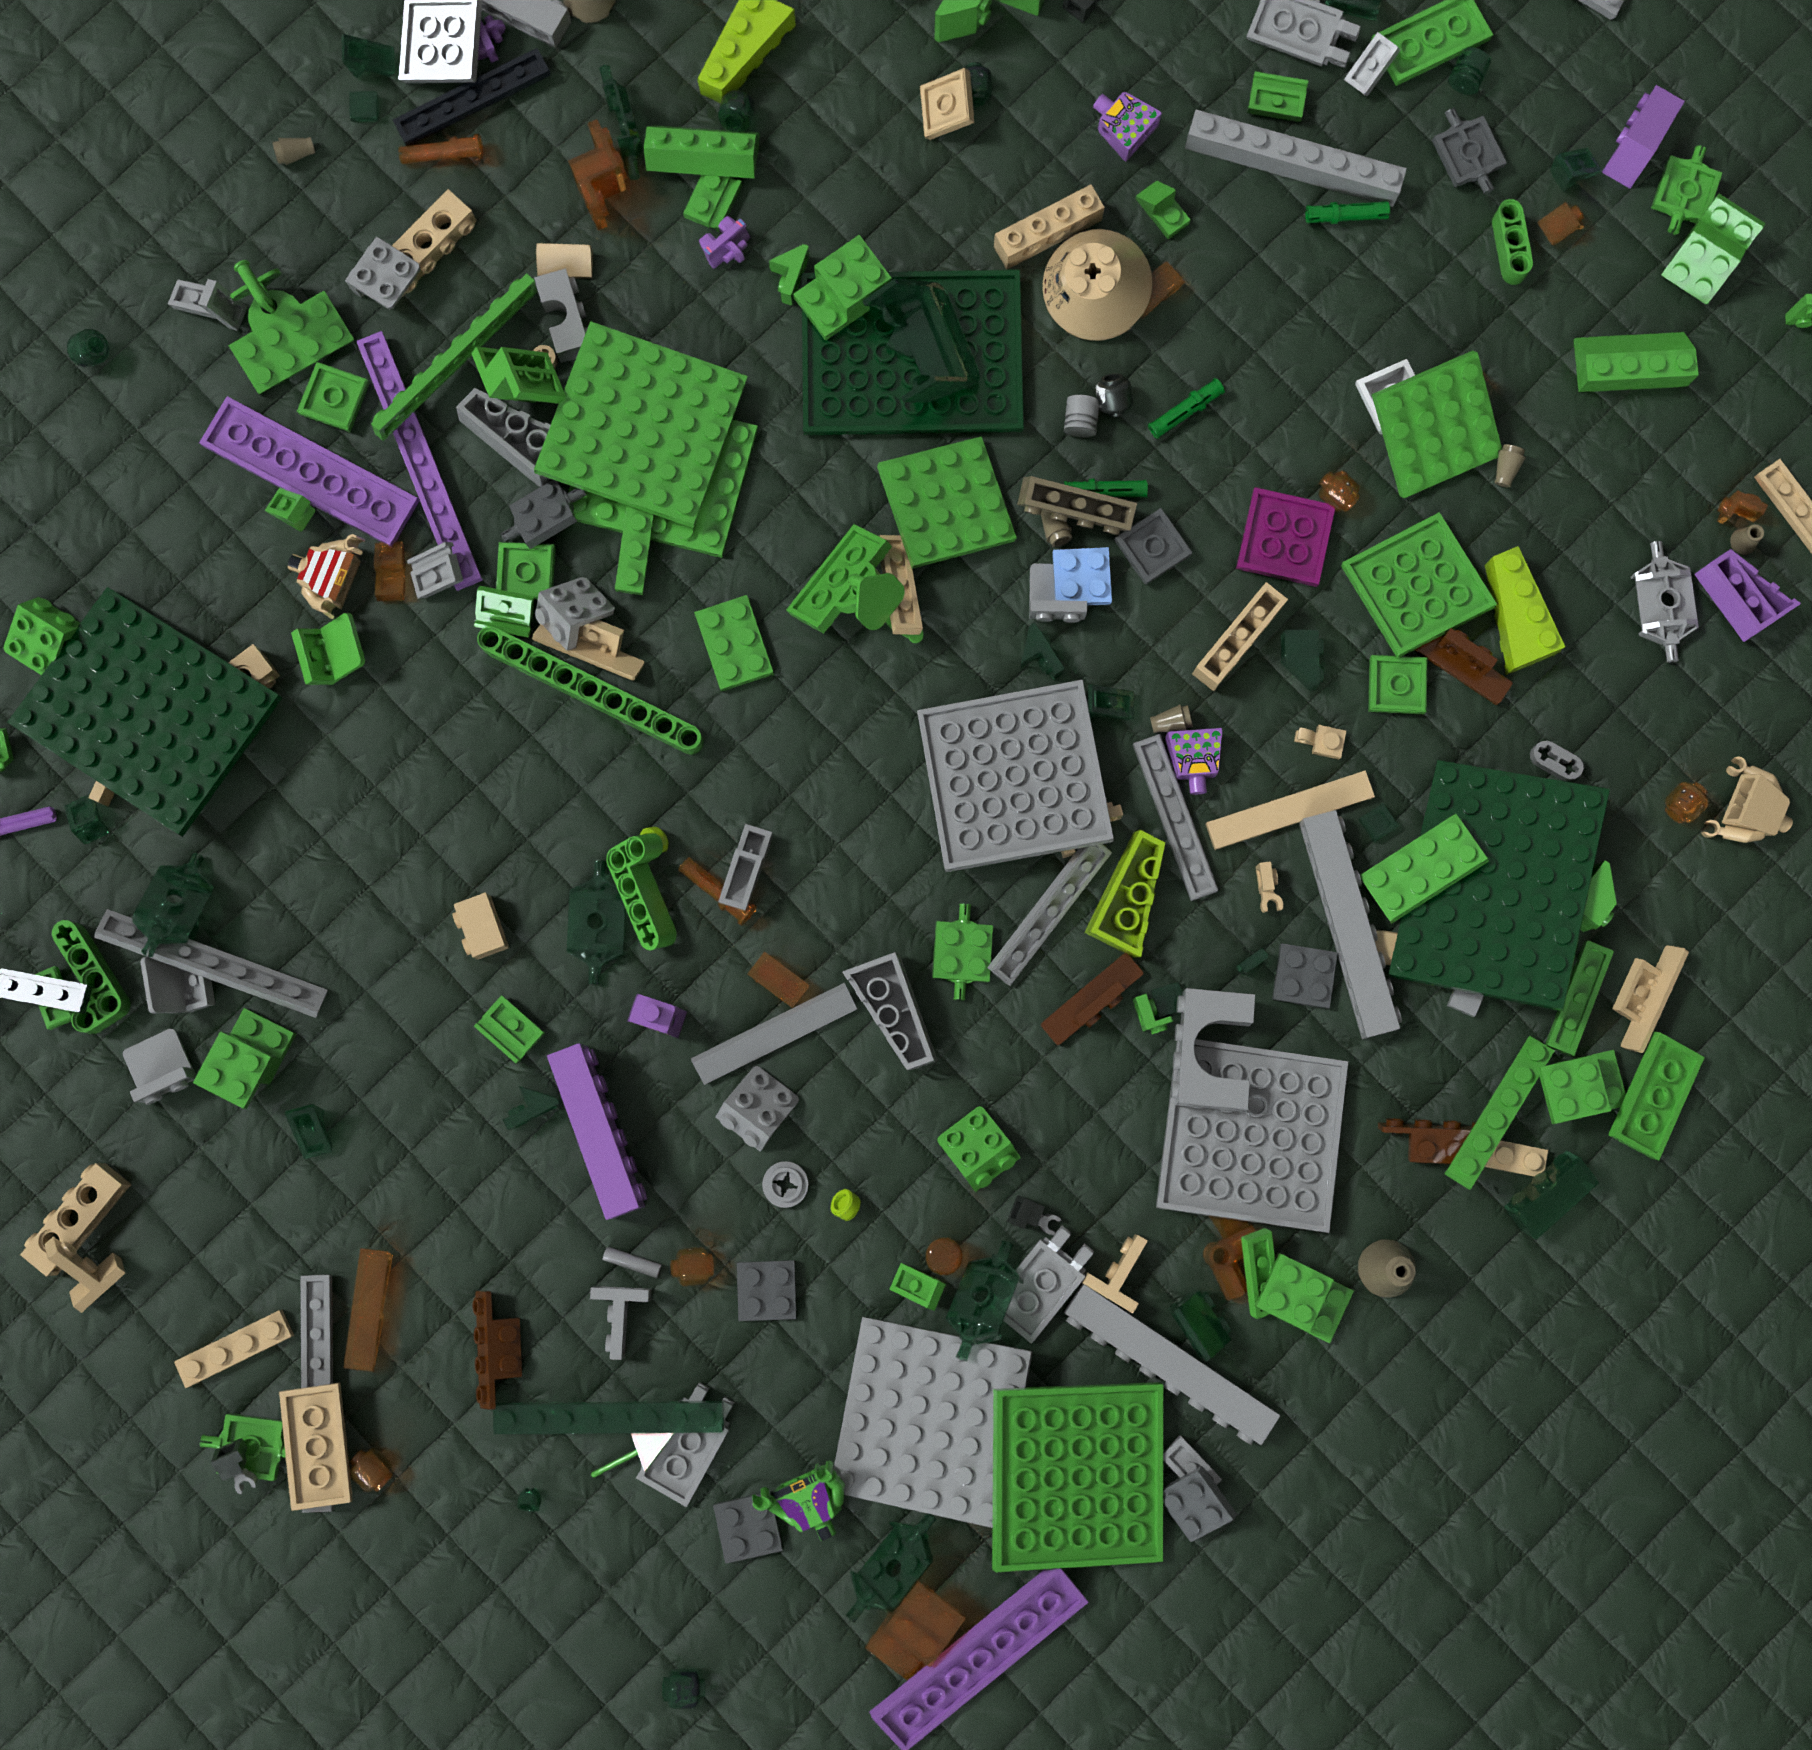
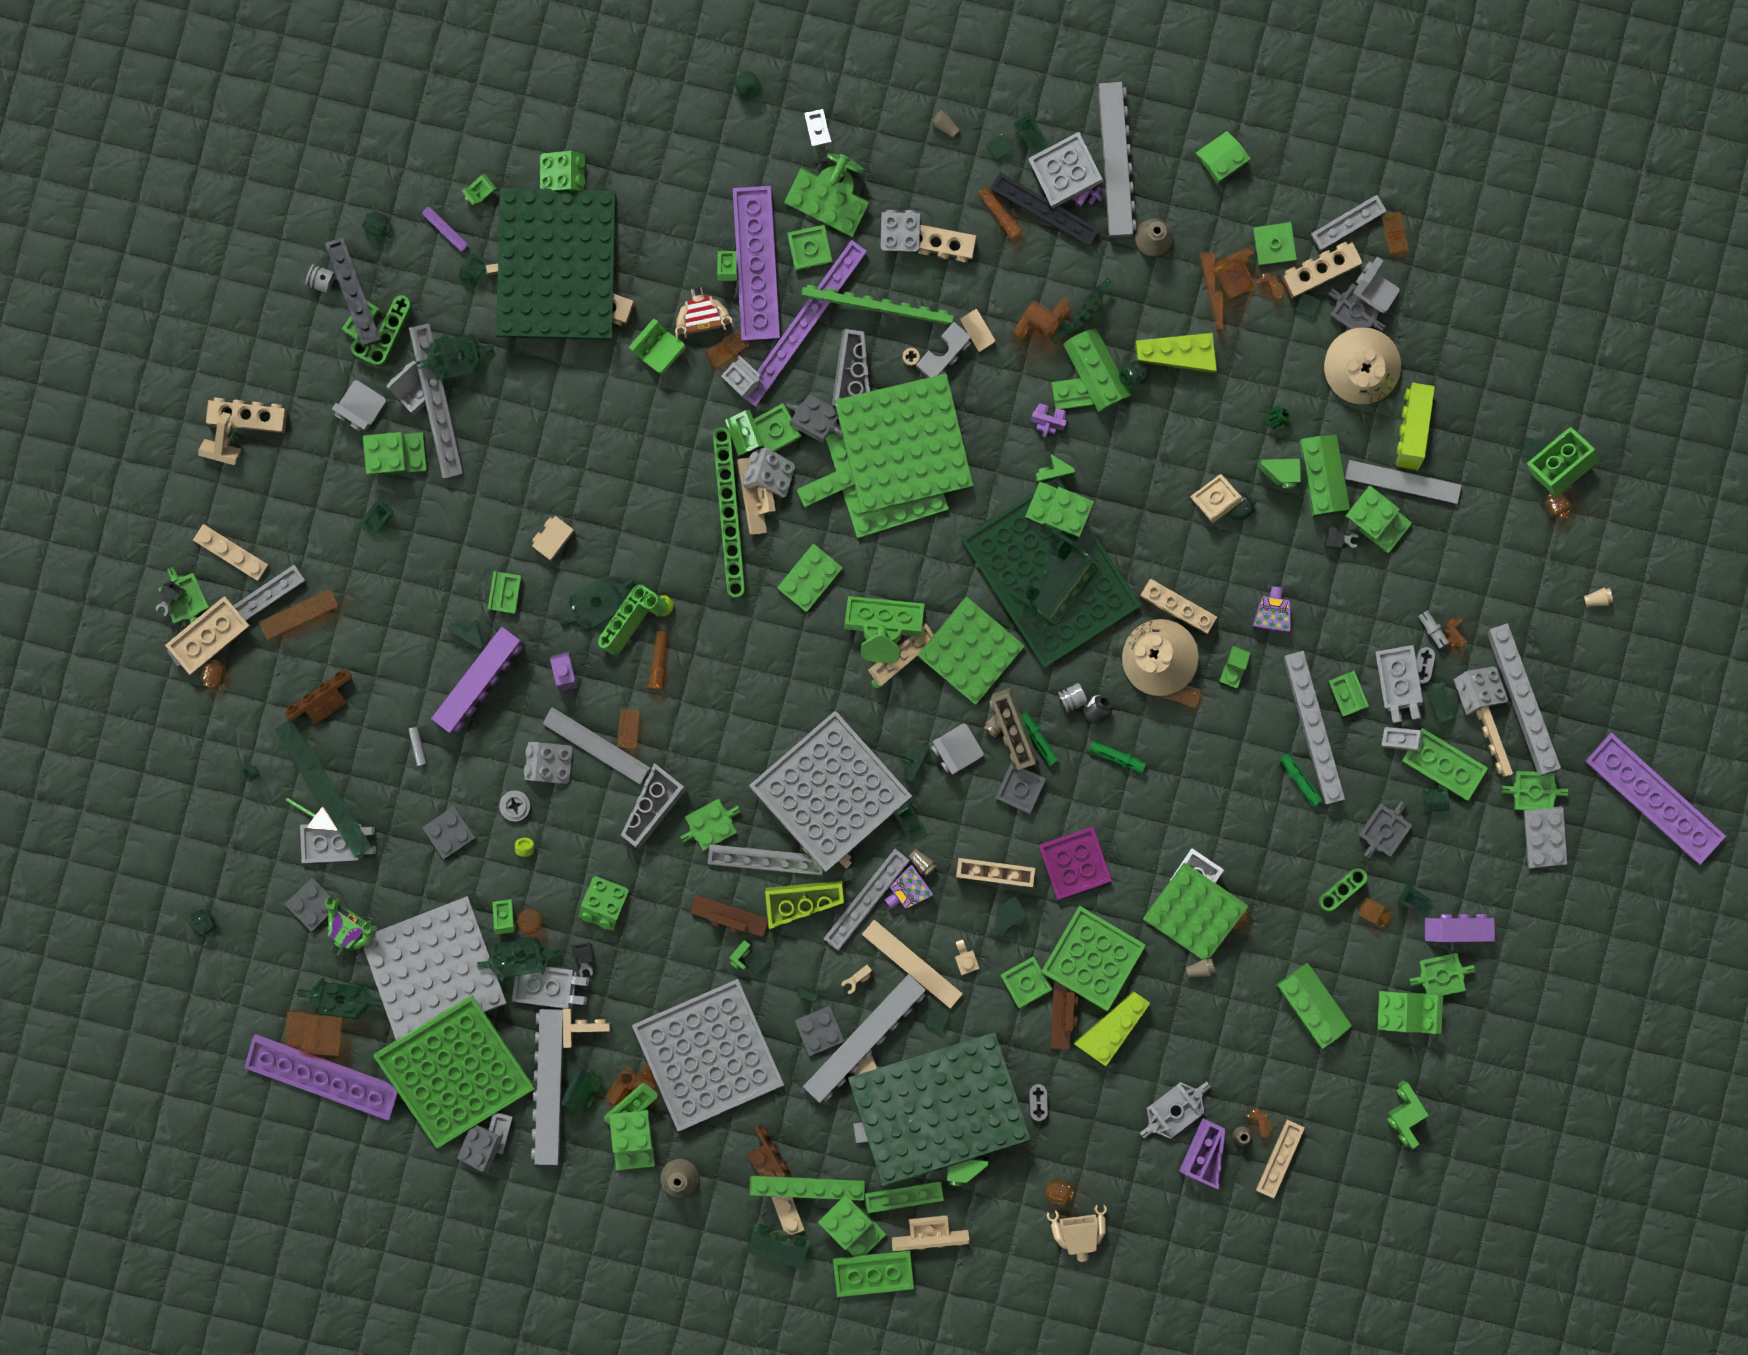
camera: 60 degrees right, 5 degrees up
bright green bracket [471,346,566,404] -> none
light grey bracket [590,1286,652,1360] -> none
clear orange head [670,1247,714,1286] -> none
light grey slope [718,824,773,911] -> none
light blue plate [1052,547,1112,605] -> none
light grey arch [1171,988,1255,1112] -> none
clear orange head [1319,471,1360,512] -> none
bright green plate [1360,814,1489,924] -> none

